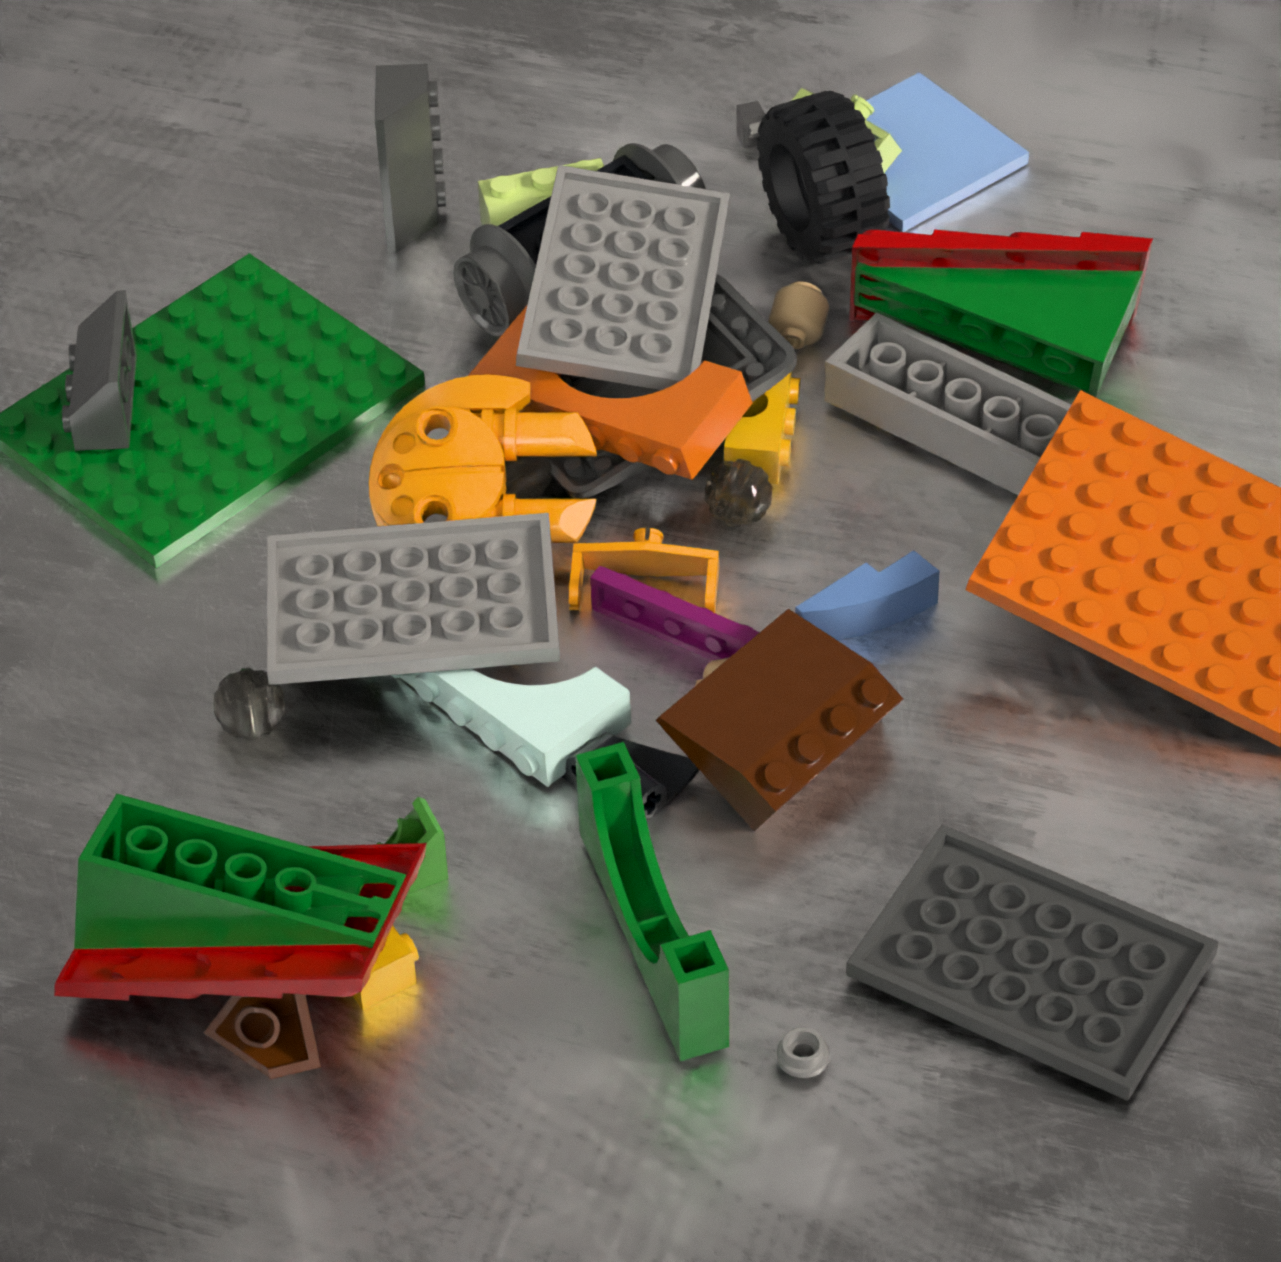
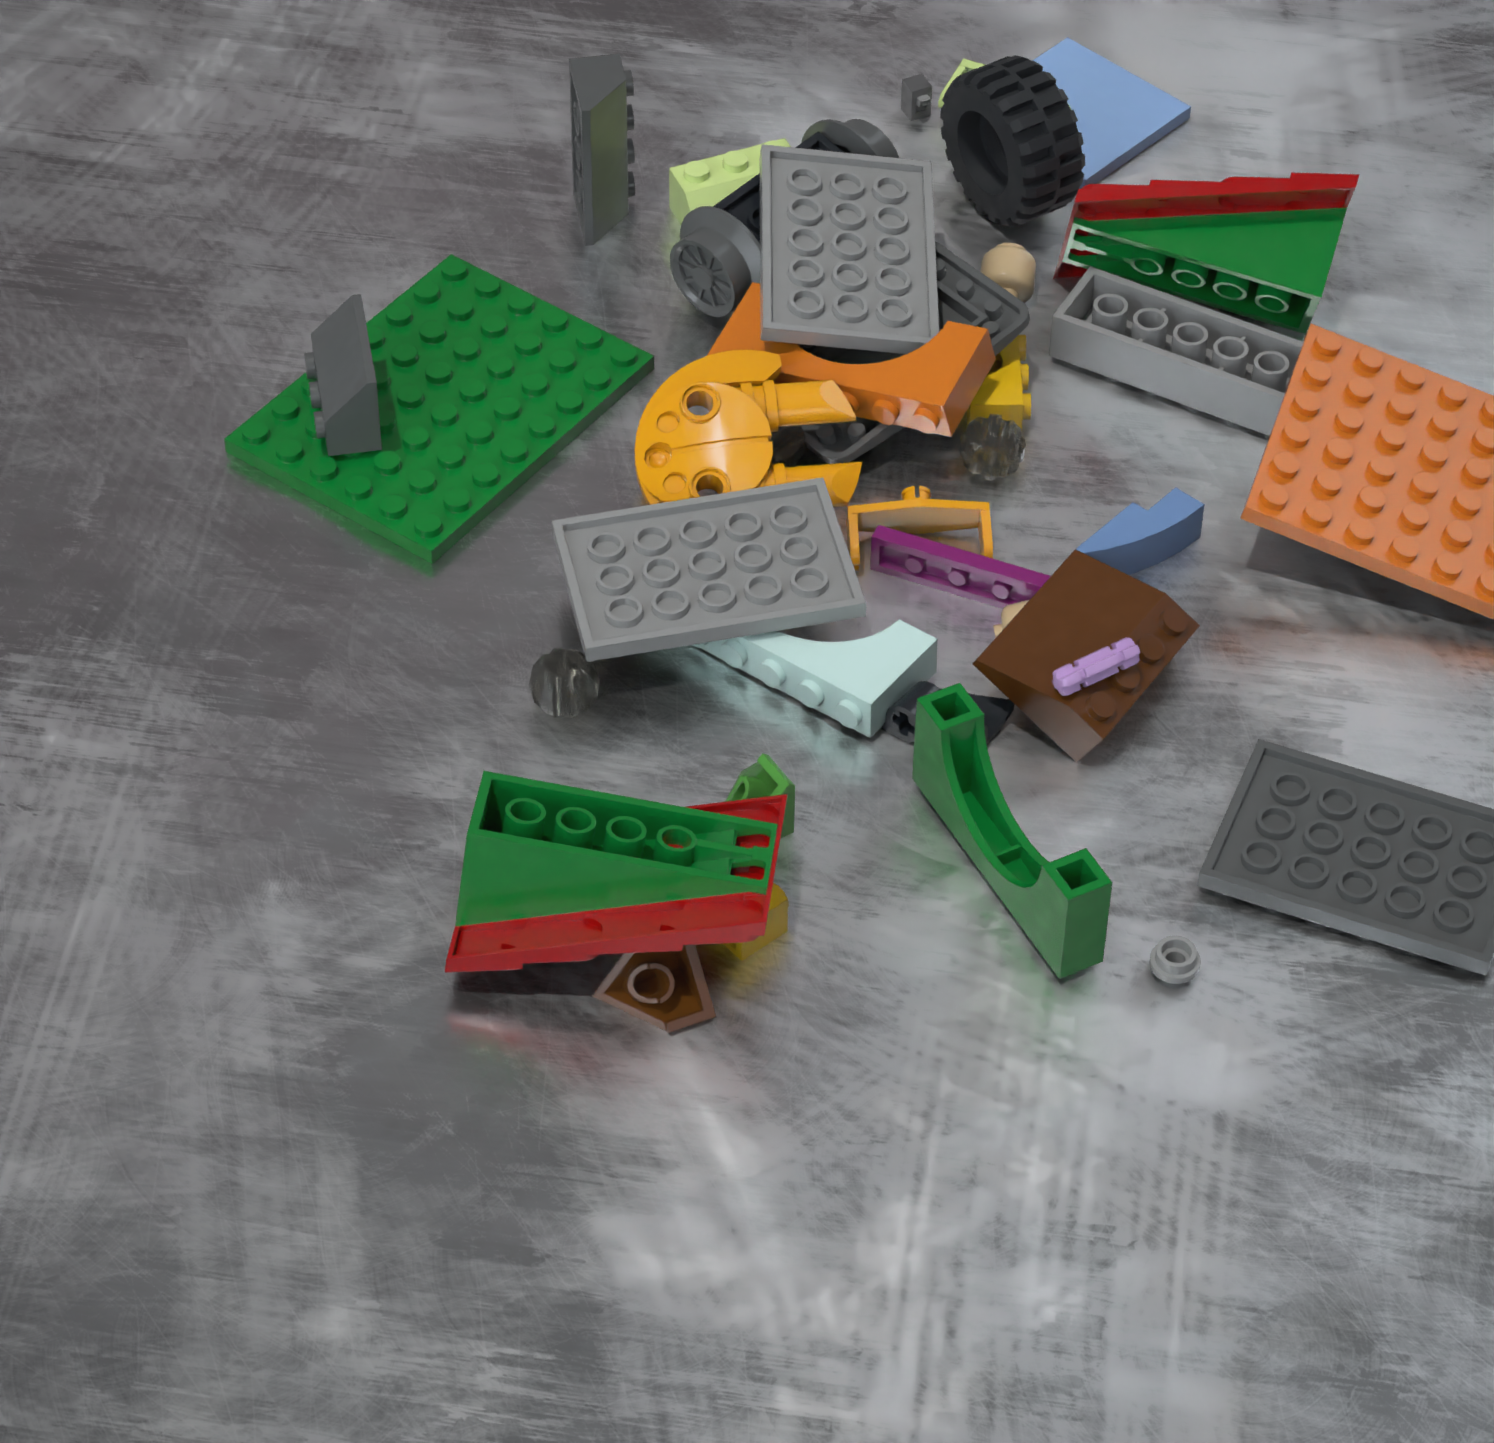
camera: 10 degrees left, 0 degrees up
none -> lavender axle [1052,637,1141,696]

